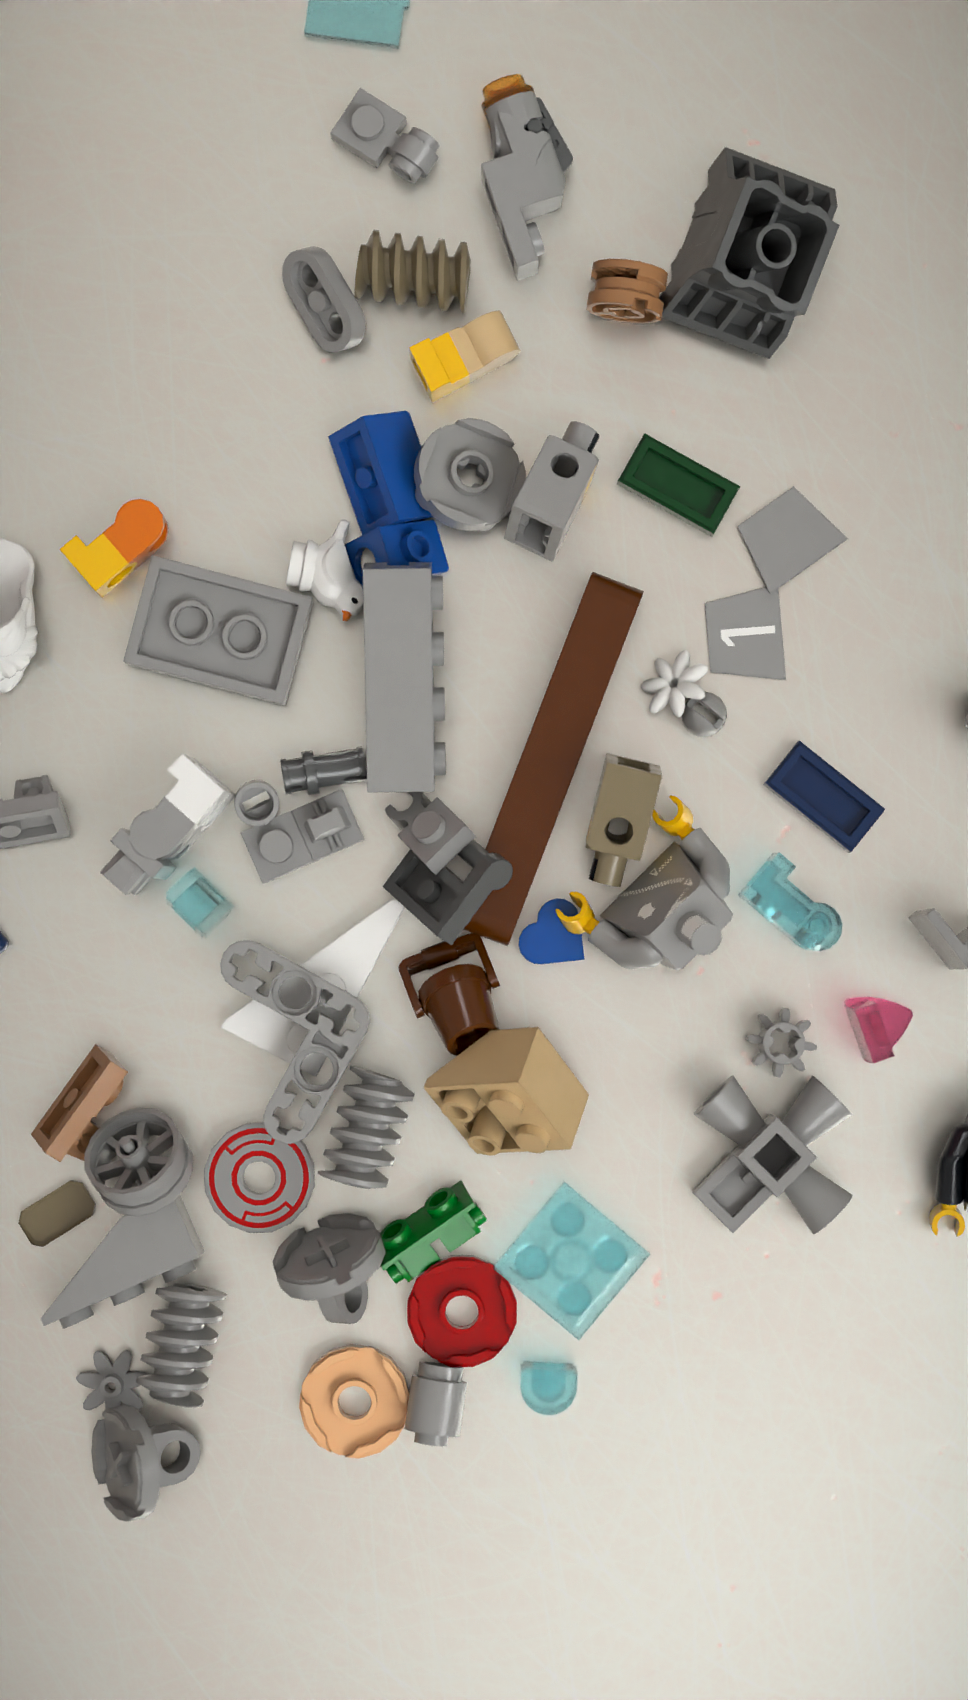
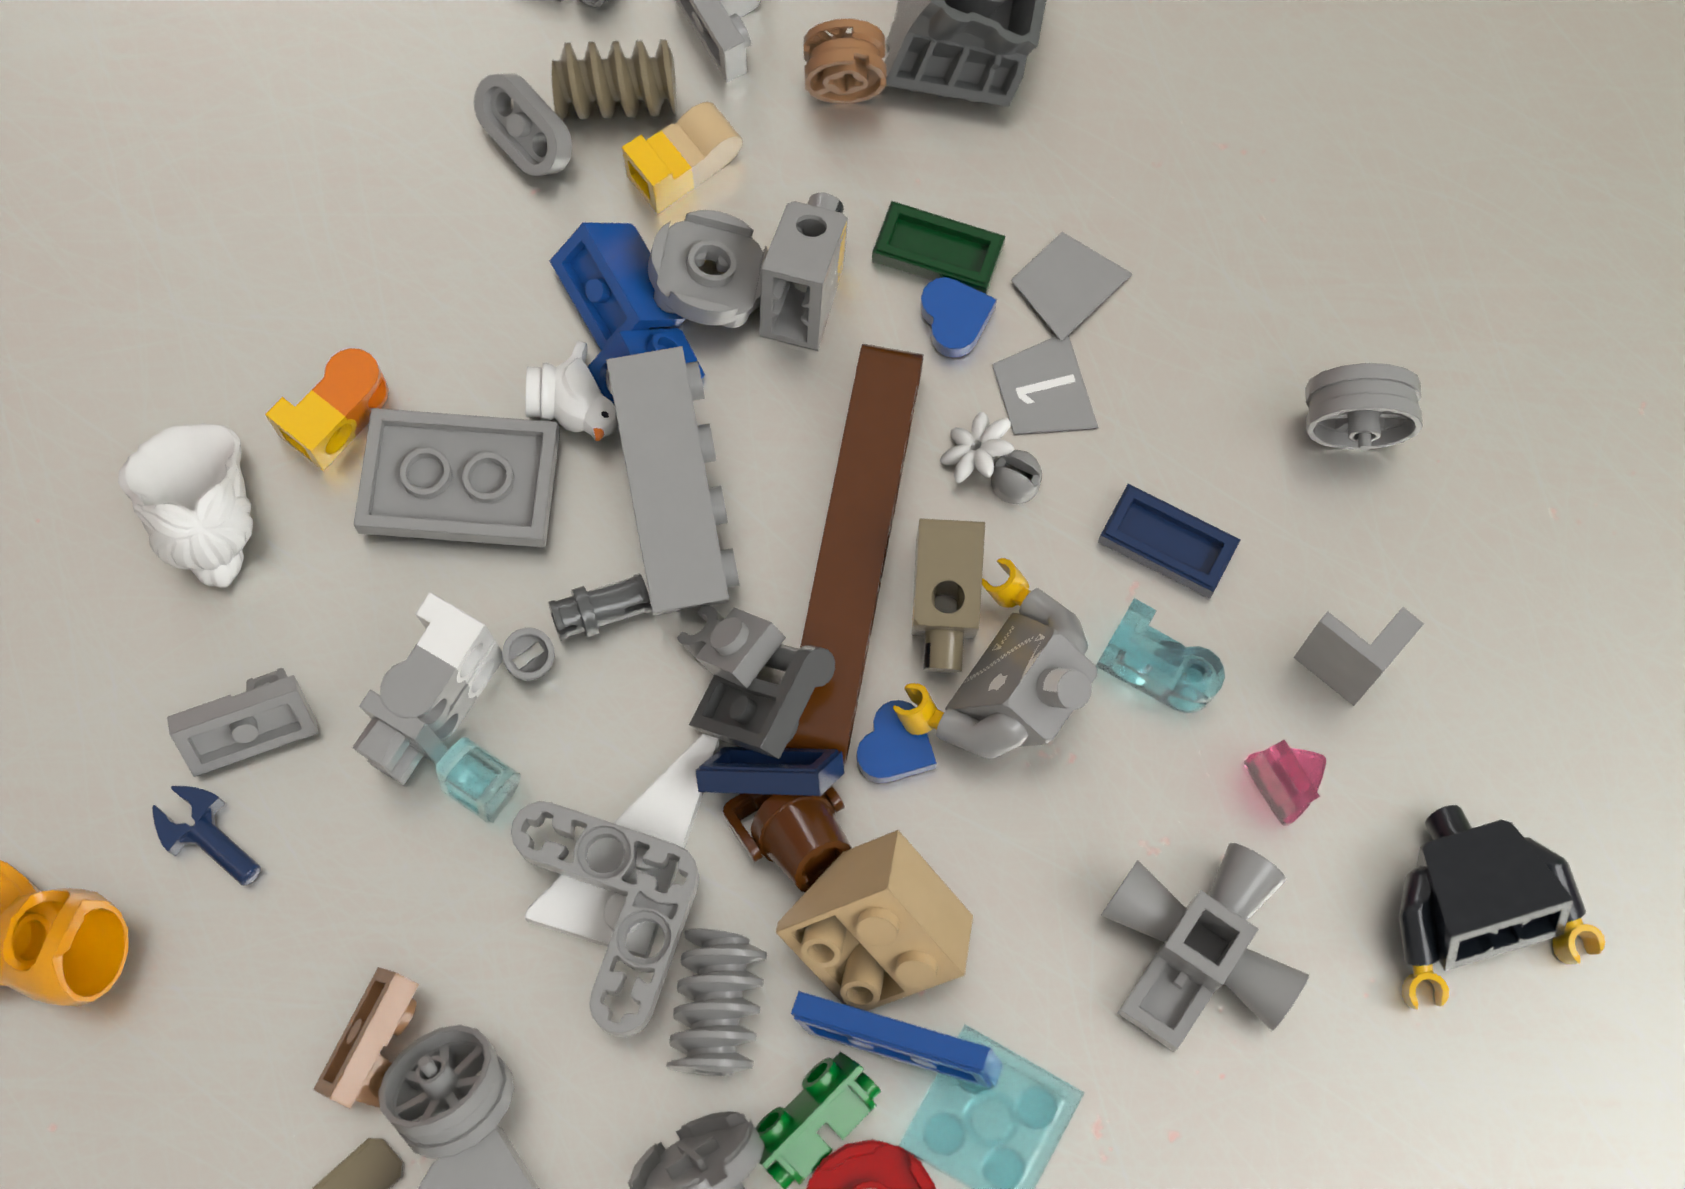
camera: 10 degrees left, 15 degrees down
light grey tile [204,1122,315,1233] -> none
light grey hinge [241,789,365,884] -> none
light grey gear [745,1008,817,1078] -> none
none -> dark blue tile [696,747,844,796]
none -> blue tile [791,991,1003,1089]
none -> blue tile [920,277,997,358]

